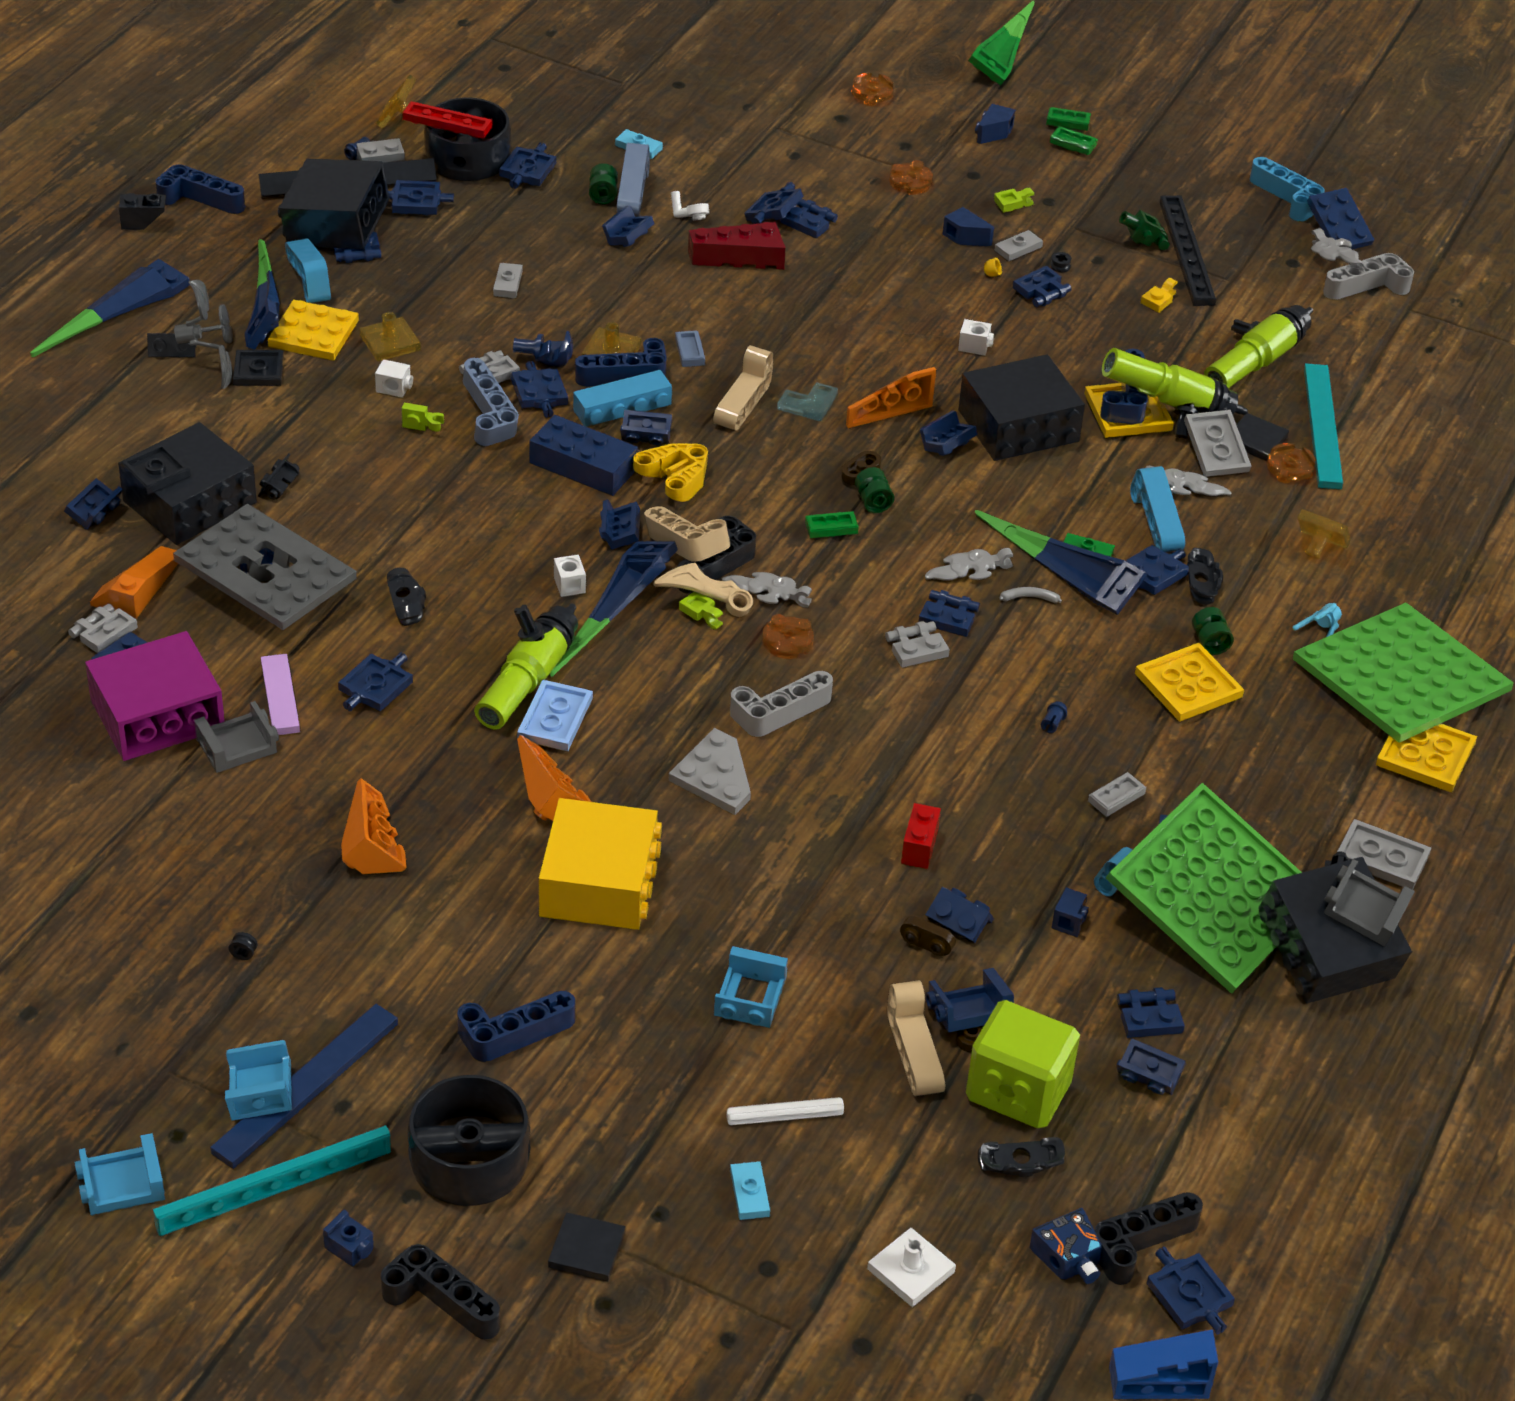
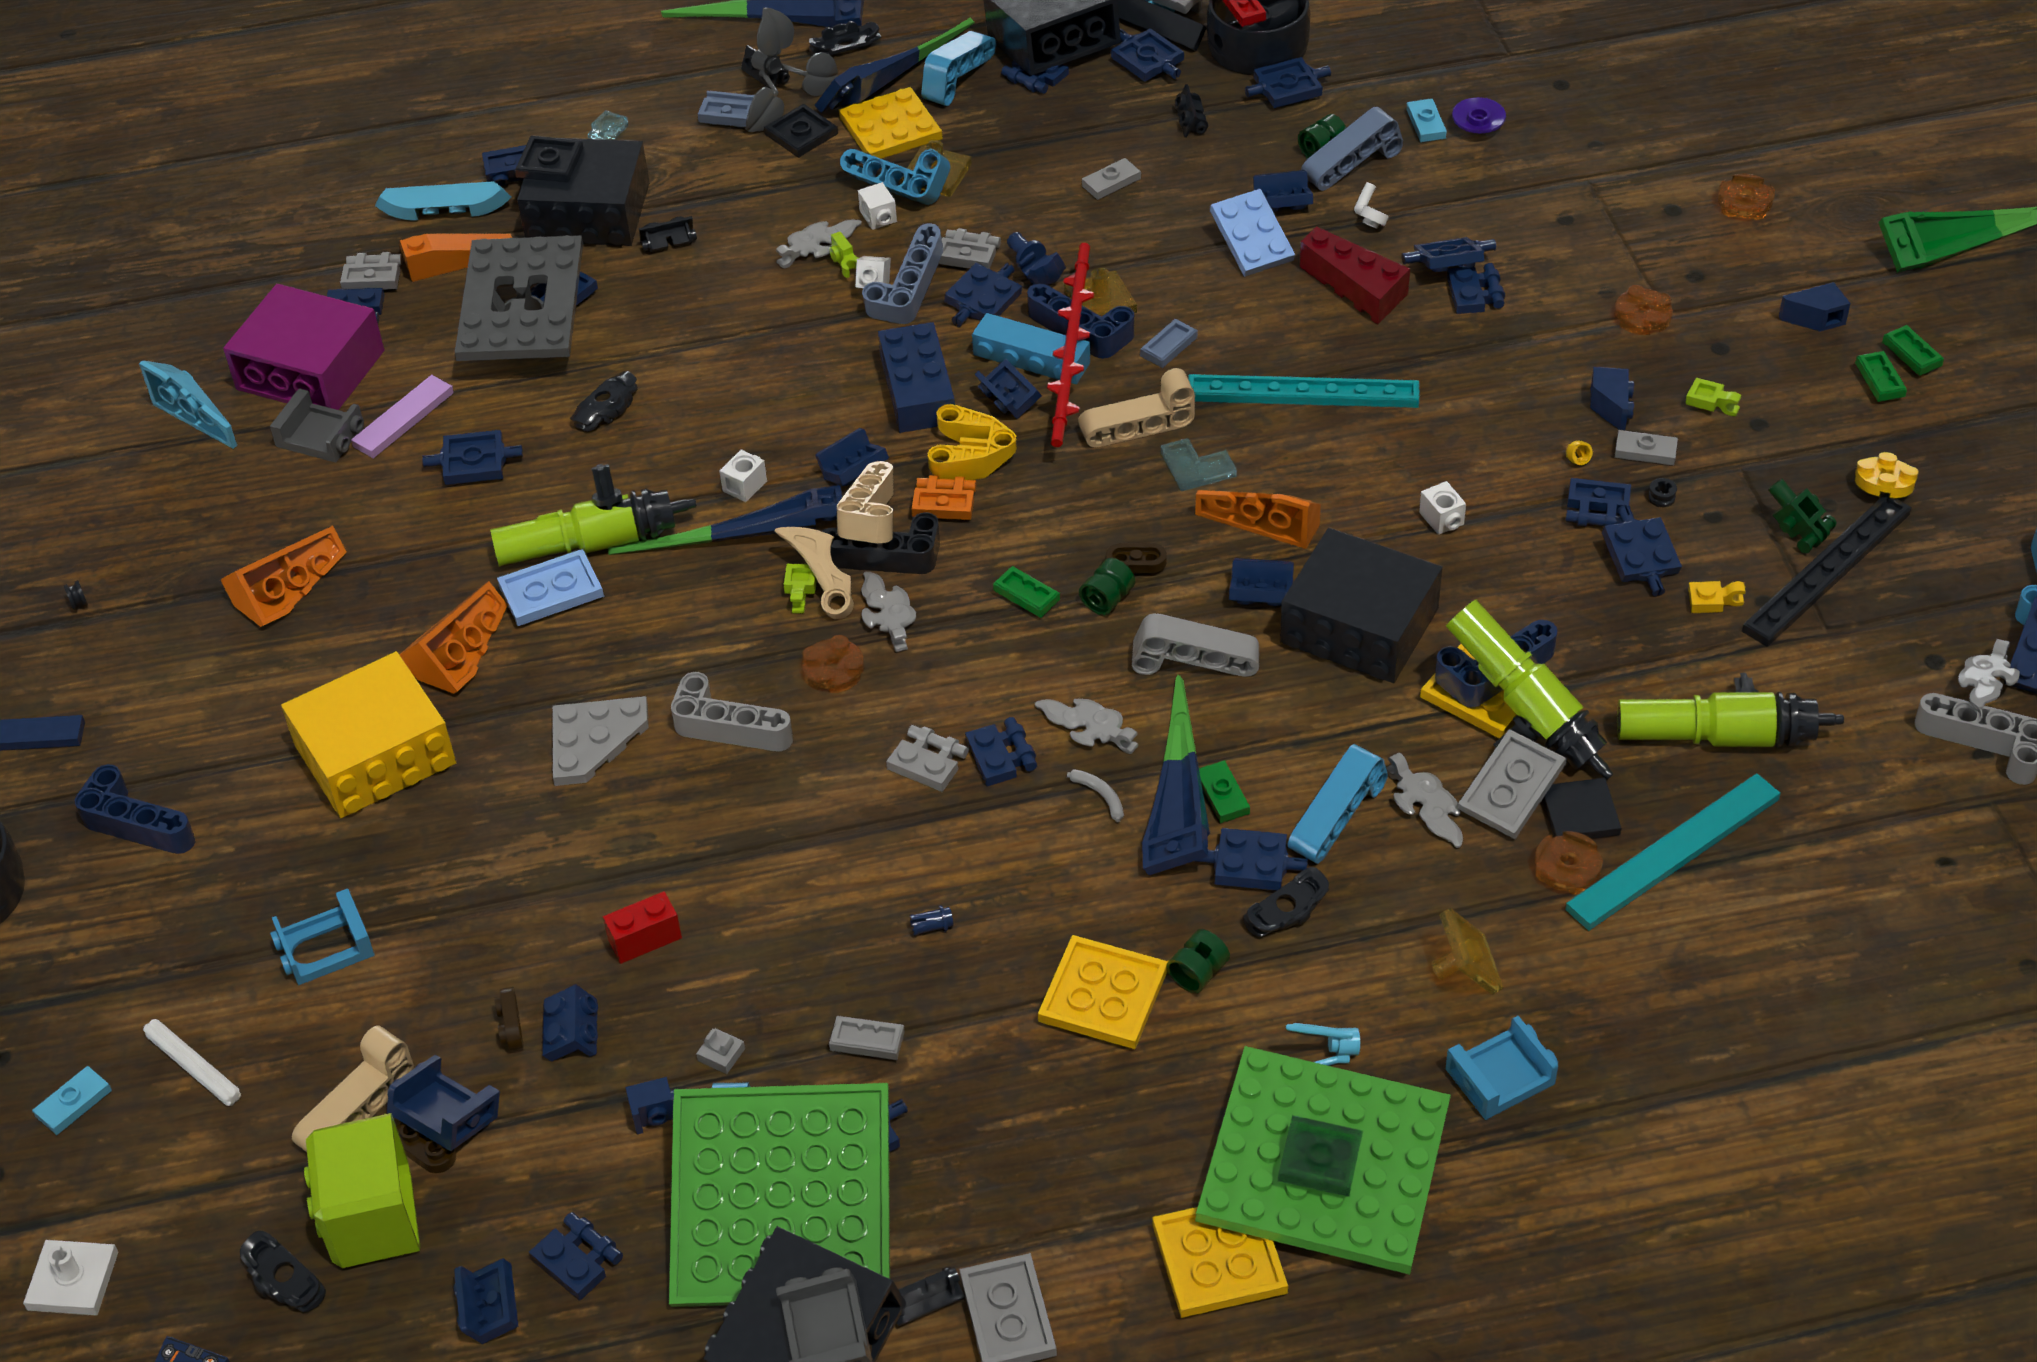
camera: 55 degrees right, 5 degrees up
none -> medium azure wedge [139,360,237,449]
none -> medium azure brick [375,181,511,220]
none -> clear light blue plate [587,110,628,140]
none -> light grey tile [696,1028,745,1074]
none -> sand blue plate [698,91,755,127]
none -> light grey piece [776,219,862,268]
none -> black piece [809,21,882,56]
none -> dark azure beam [840,149,950,205]
none -> white brick [855,256,891,288]
none -> orange plate [911,475,976,520]
none -> red plant [1047,243,1094,447]
none -> light grey beam [1132,613,1259,677]
none -> black hinge [1175,84,1208,138]
none -> teal tile [1188,374,1419,408]
none -> light blue plate [1210,189,1295,277]
none -> clear green plate [1278,1115,1363,1197]
none -> dark azure panel [1446,1016,1558,1120]
none -> dark purple dish [1452,97,1506,133]
none -> dark blue plate [1602,505,1682,597]
none -> yellow plate [1855,452,1918,498]

